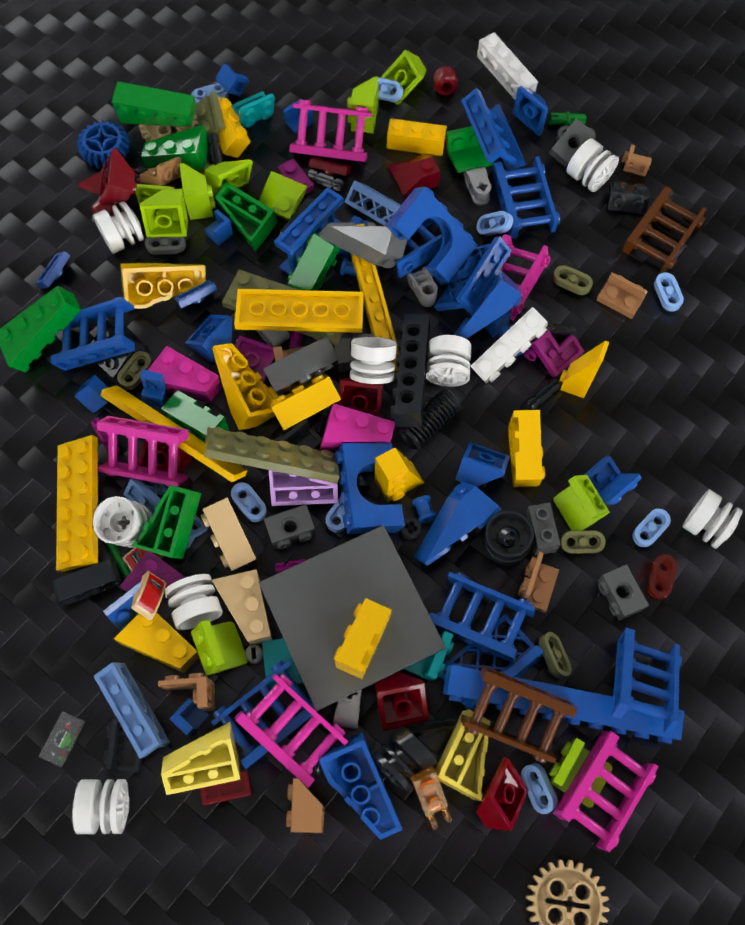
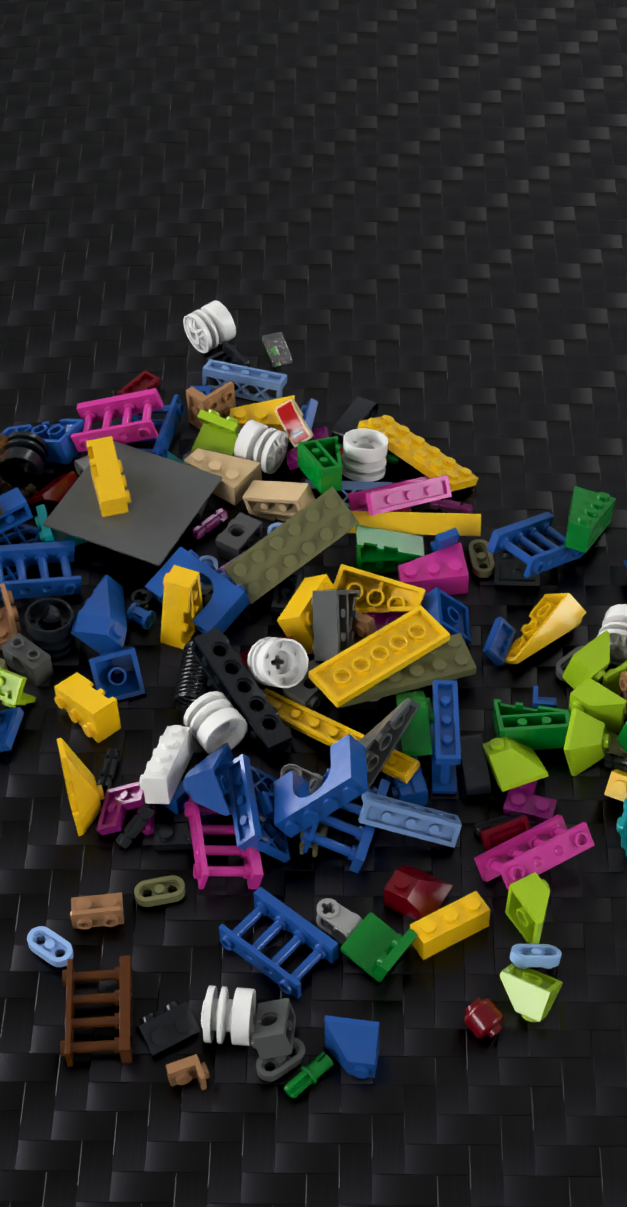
camera: 145 degrees right, 20 degrees down
blue panel [74,375,108,413] -> none
light yellow wedge [161,722,240,795] -> none
blue panel [283,99,313,134] -> none
medium nougat slope [286,778,324,833] -> none
dark pink wedge [319,403,395,450] -> none
blue fence [461,88,526,171] -> none
white brick [477,33,538,100] -> none
light blue plate [477,211,513,236] -> none

